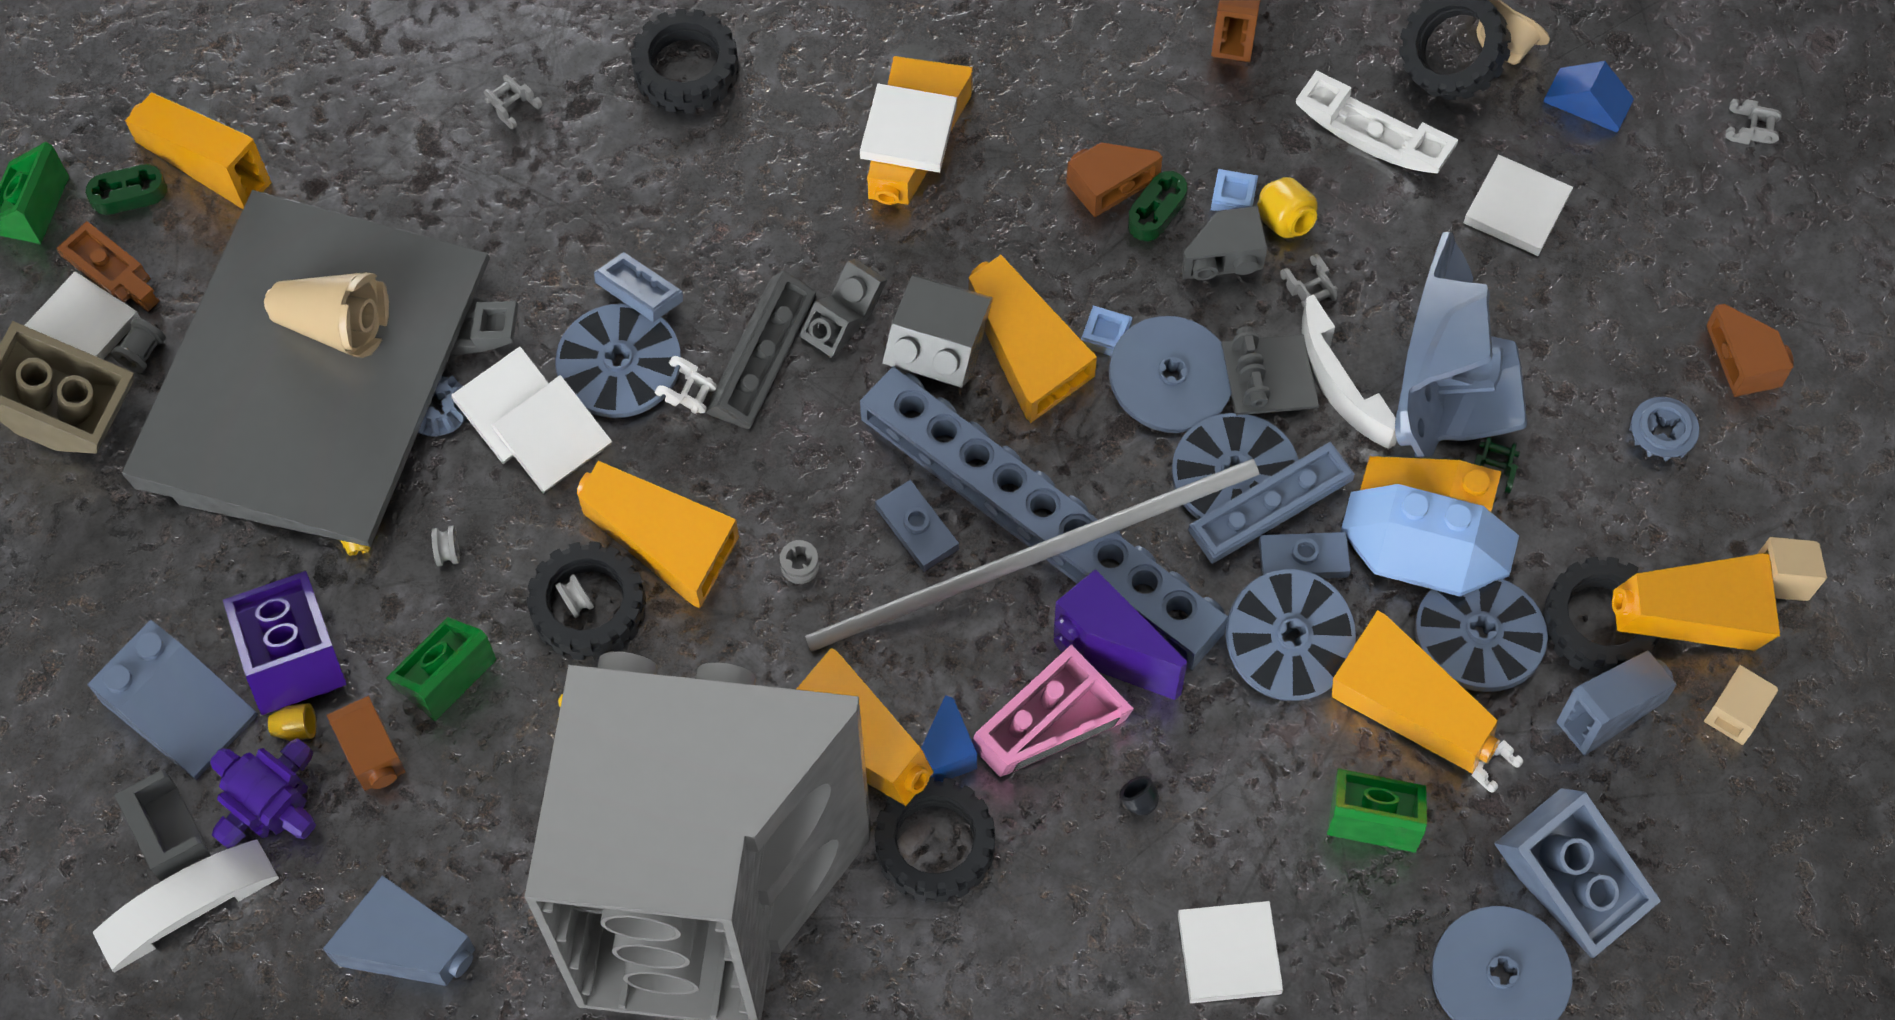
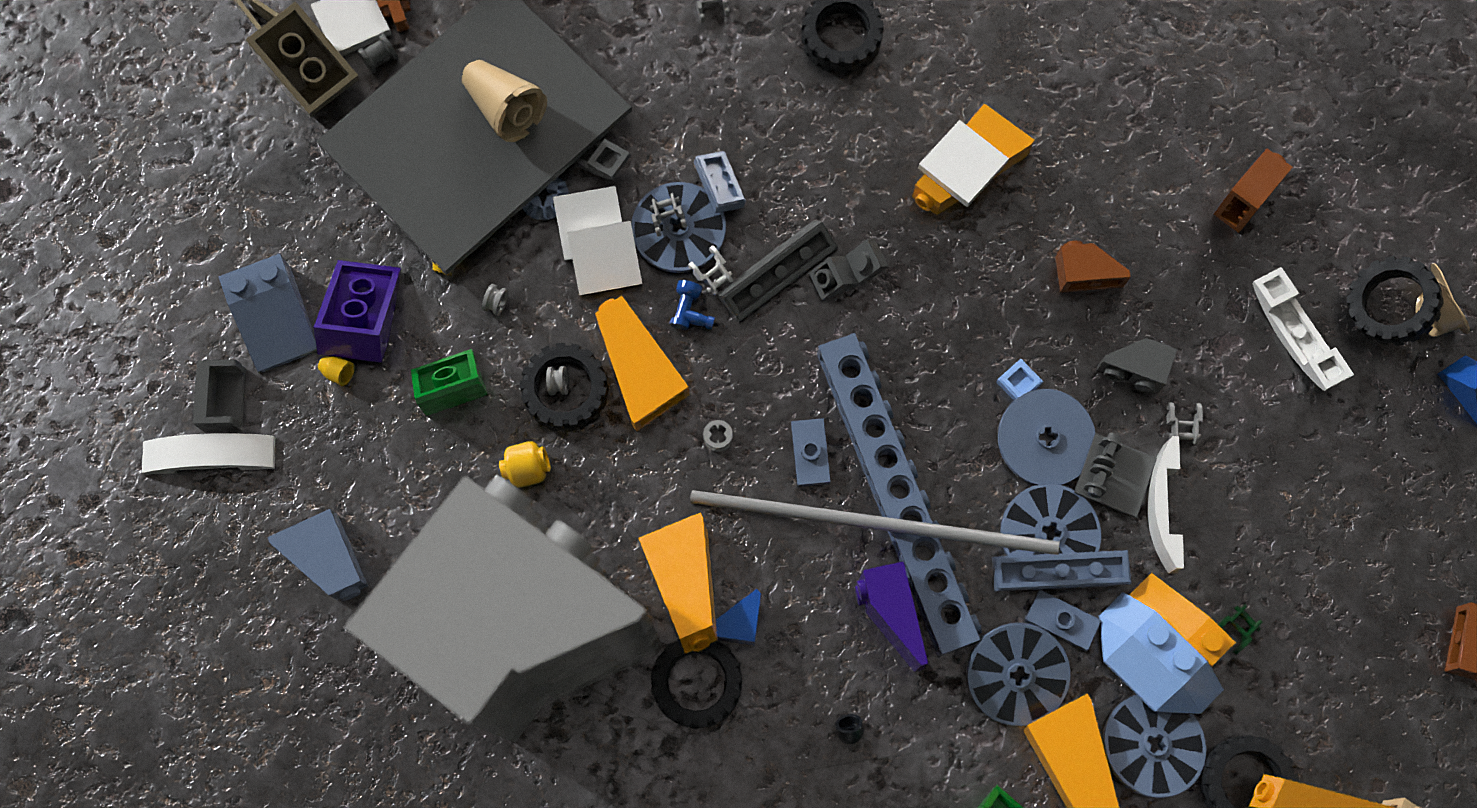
camera: 30 degrees right, 10 degrees up
dark purple piece [210,738,316,849] -> none
dark orange slope [327,695,406,791] -> none
dark grey slope [882,274,993,387] -> none
light orange slope [969,255,1097,423] -> none
bright pink wedge [972,644,1134,777] -> none
dark green beam [1128,171,1187,241] -> none
light blue tile [1211,169,1258,211] -> none
yellow head [1257,177,1318,238] -> none
sand blue piece [1395,232,1527,457] -> none
white tile [1463,155,1573,256] -> none
sand blue gear [1629,397,1699,462] -> none
none -> light grey piece [650,193,687,236]
none -> blue piece [670,280,715,330]

